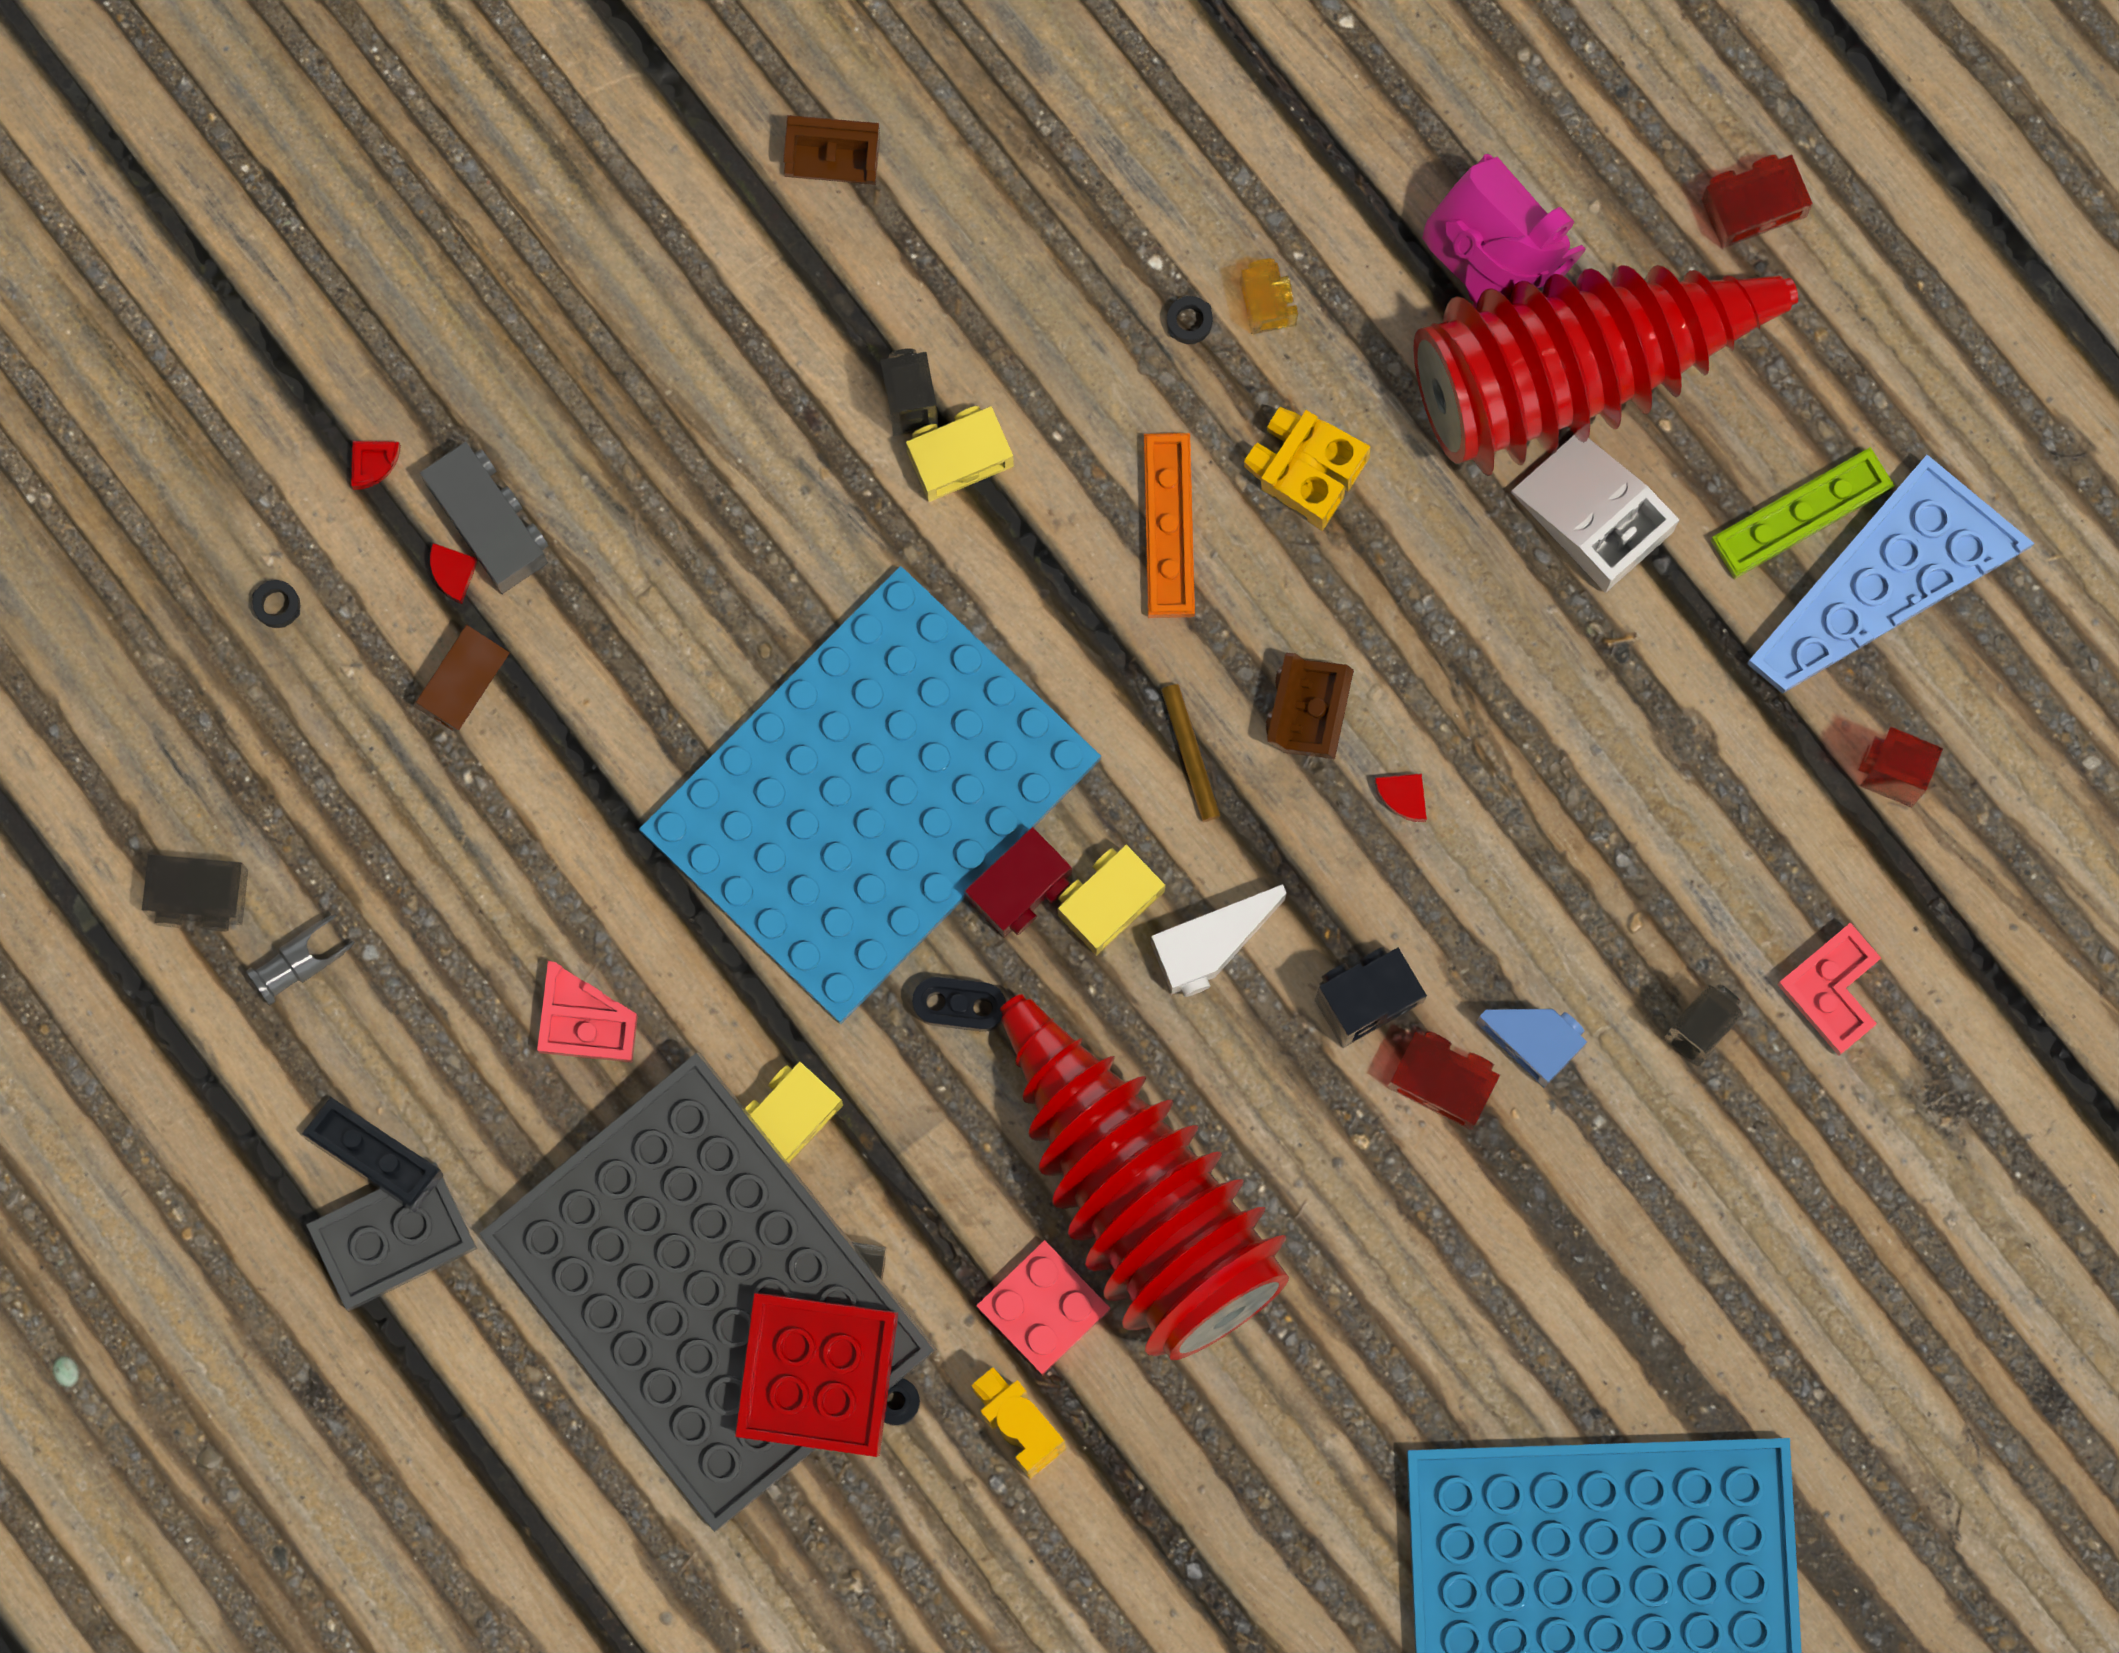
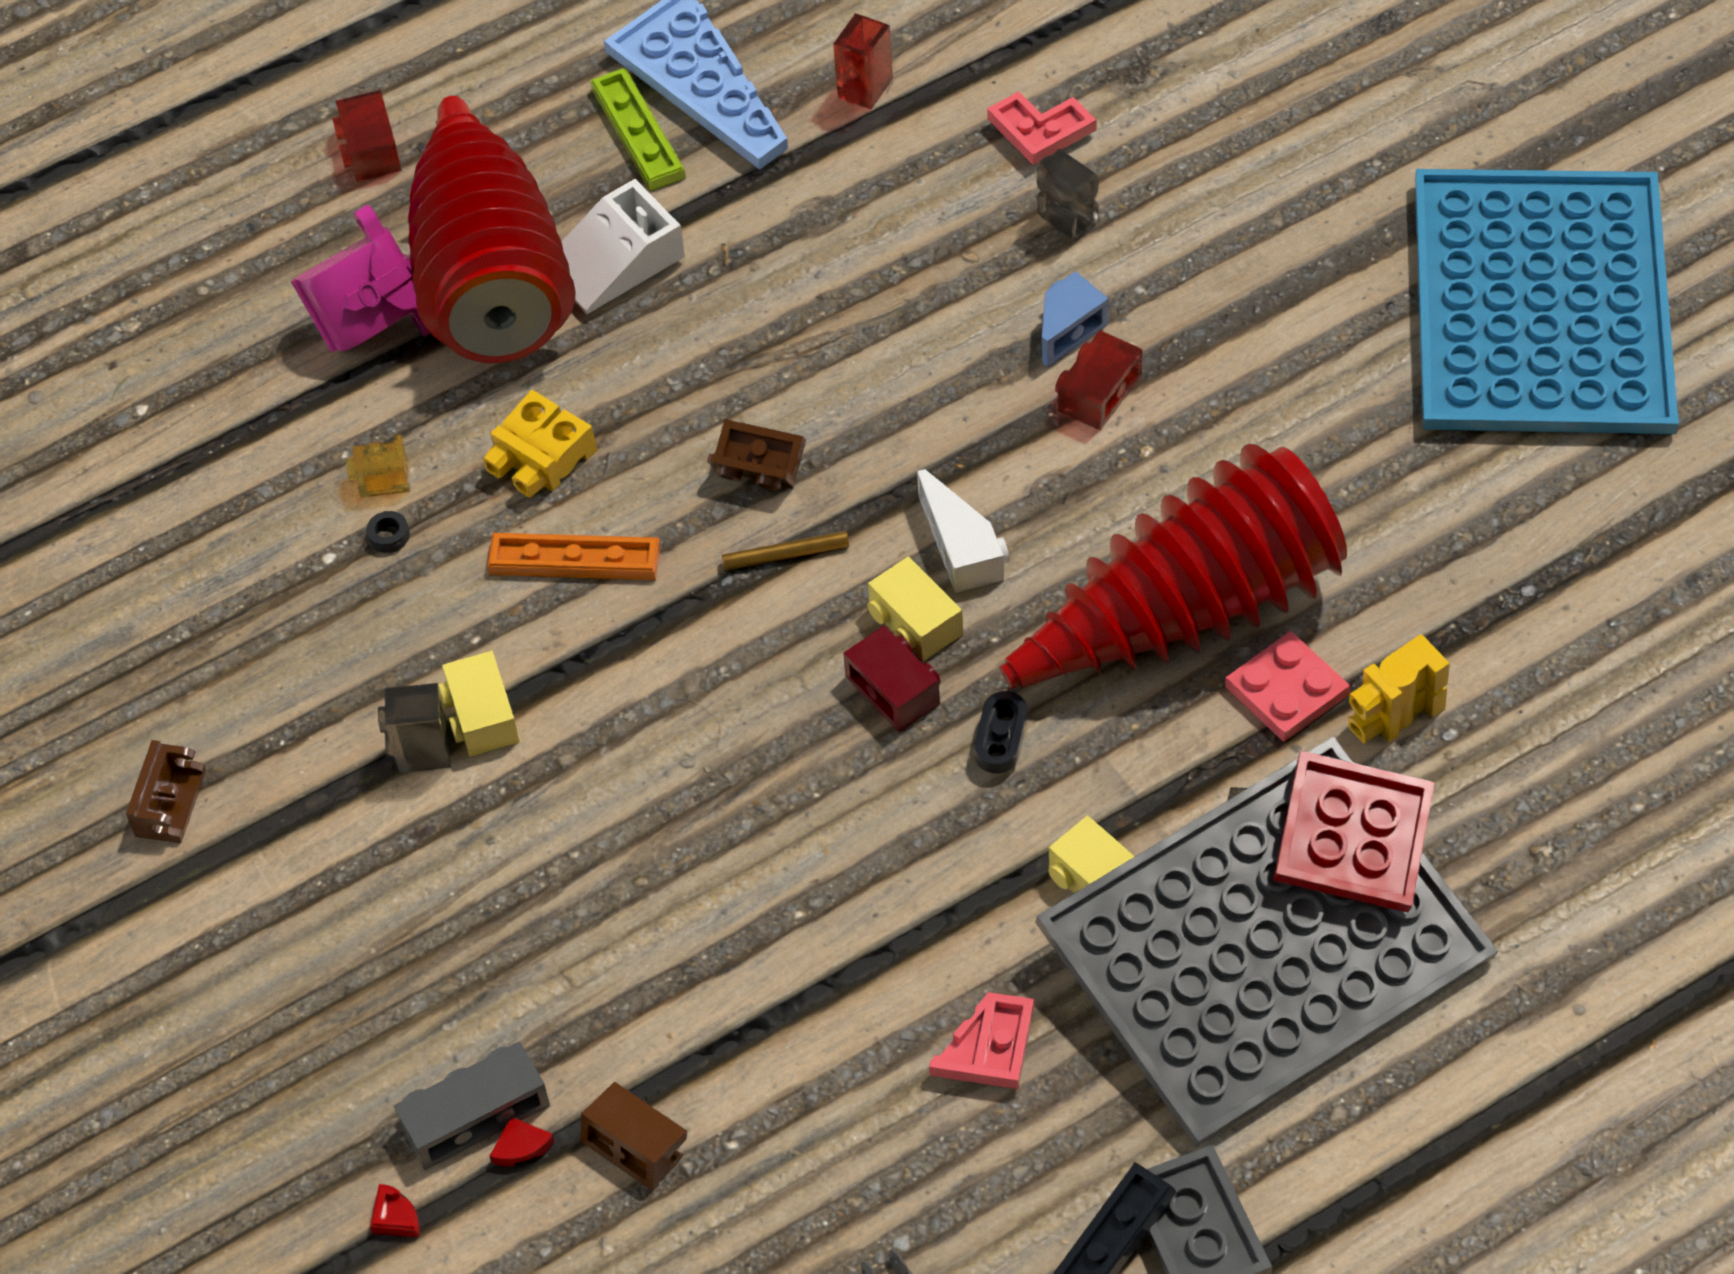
camera: 80 degrees left, 25 degrees down
dark azure plate [639,566,1101,1025] -> none
black brick [1315,947,1427,1048] -> none
red tile [1374,773,1427,822] -> none

